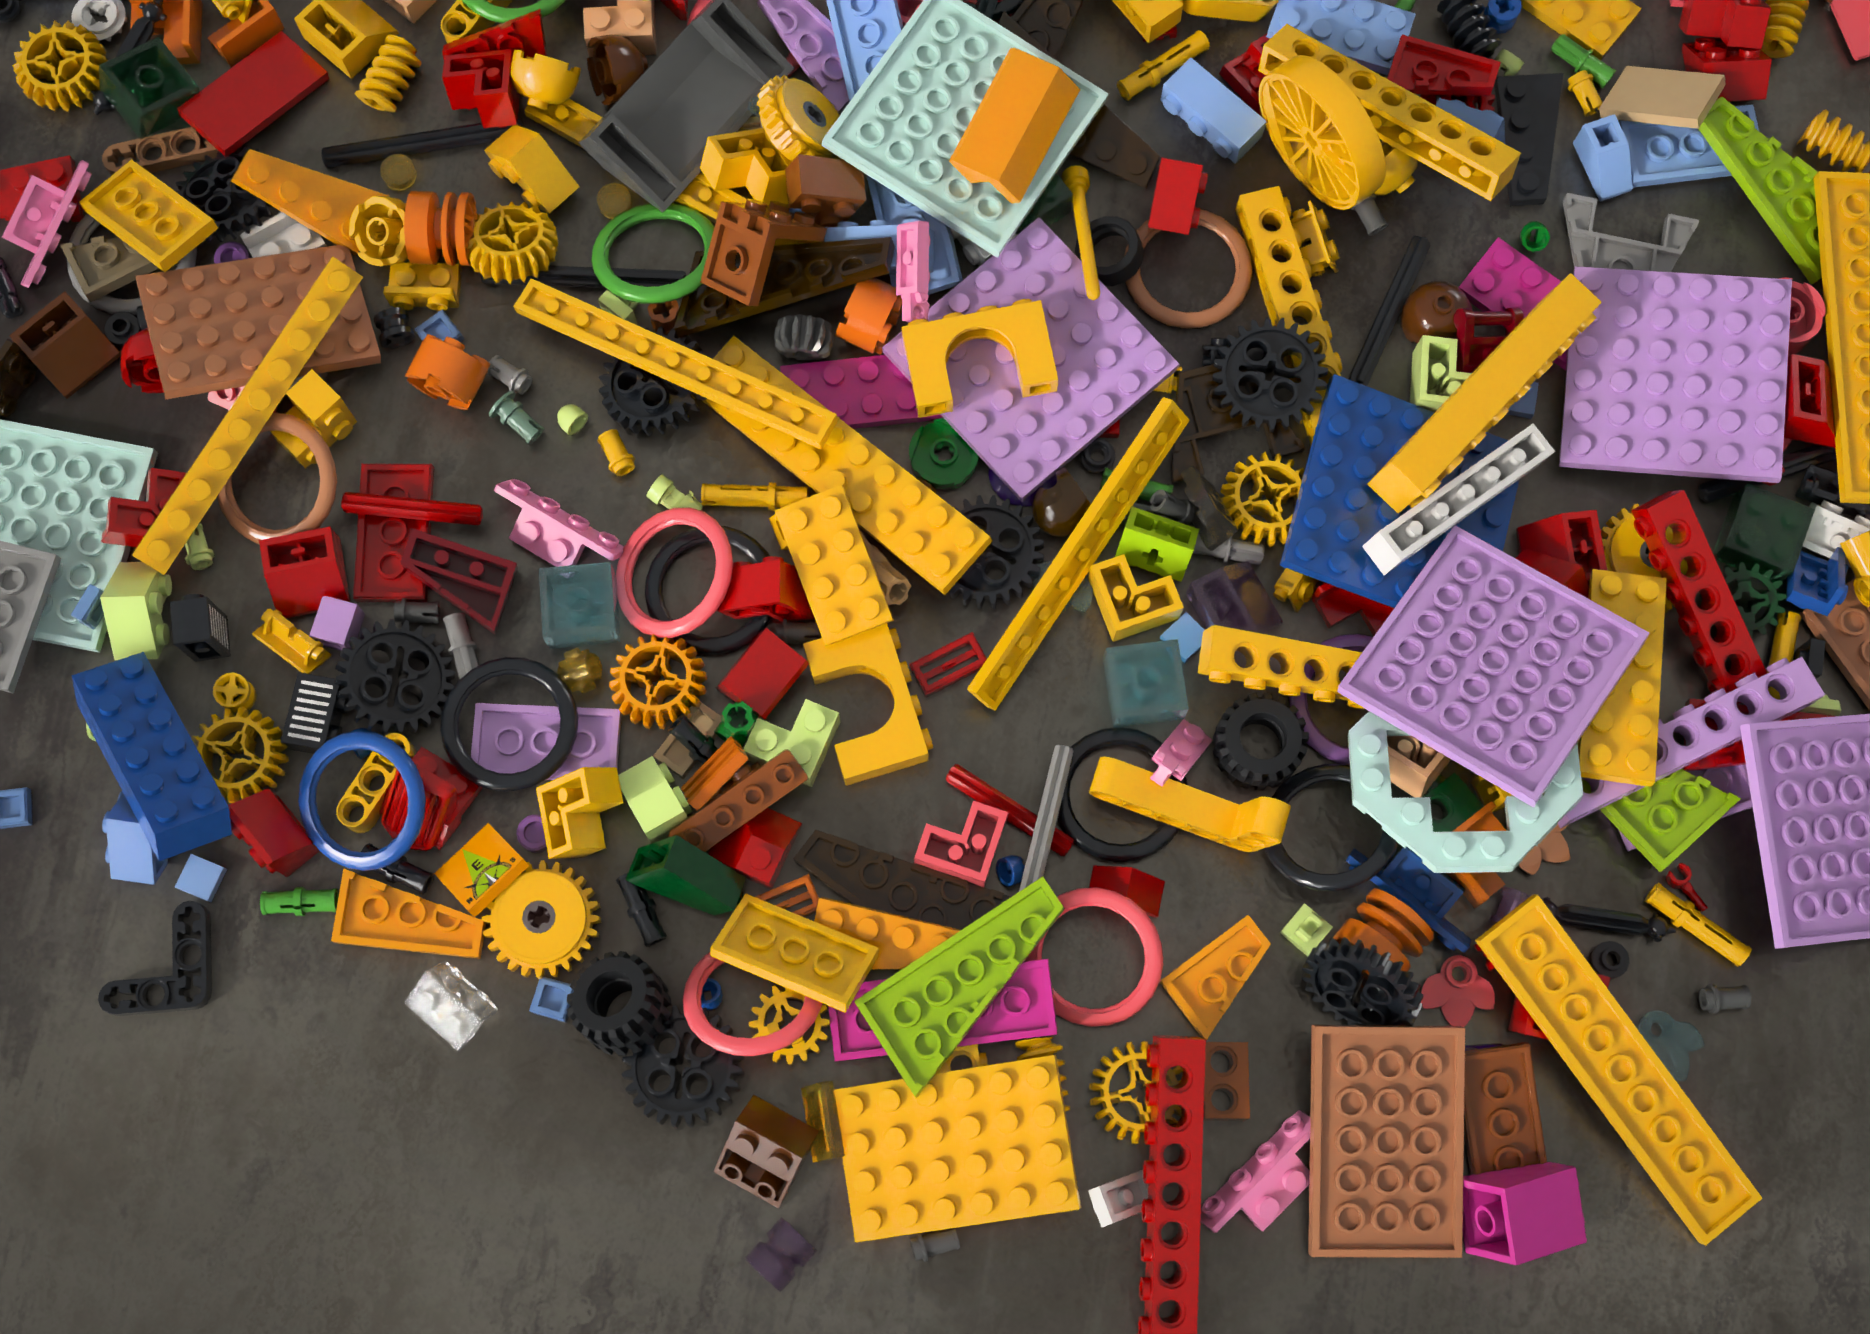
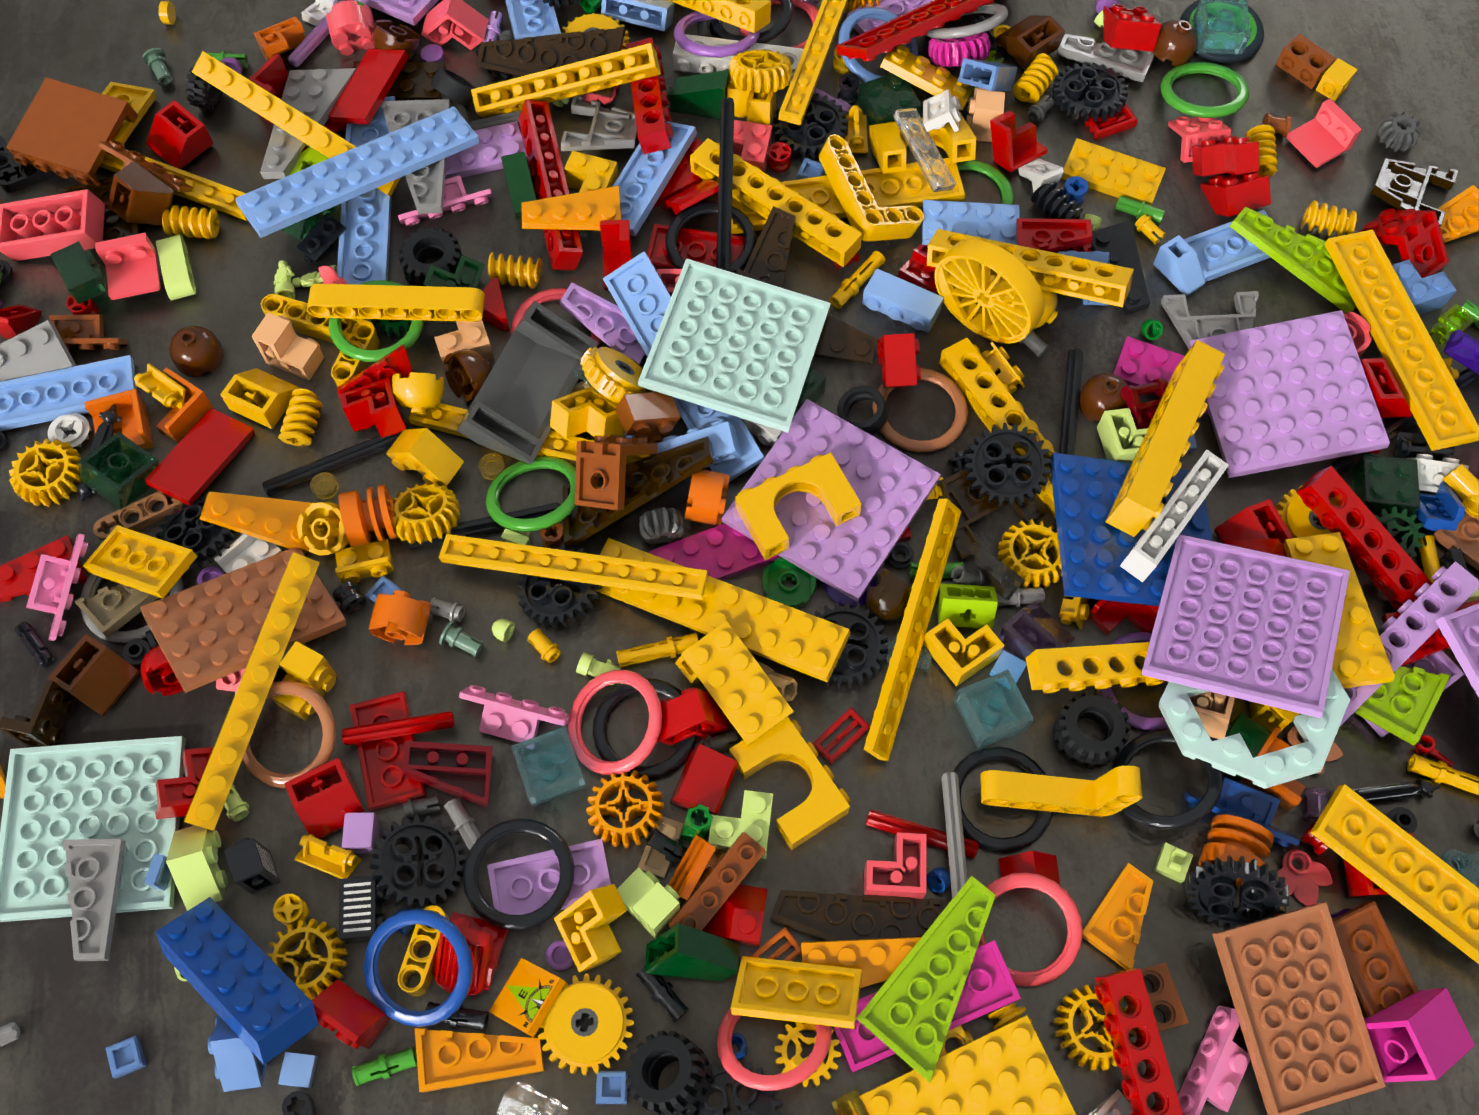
camera: 15 degrees left, 10 degrees down
clear yellow gear [557,647,603,694] -> none
bright pink hinge [896,221,930,322] -> none
light orange slope [949,48,1080,203] -> none
yellow piece [1061,166,1100,300] -> none
bright pink hinge [1150,719,1213,787] -> none
tan tile [1599,66,1726,129] -> none

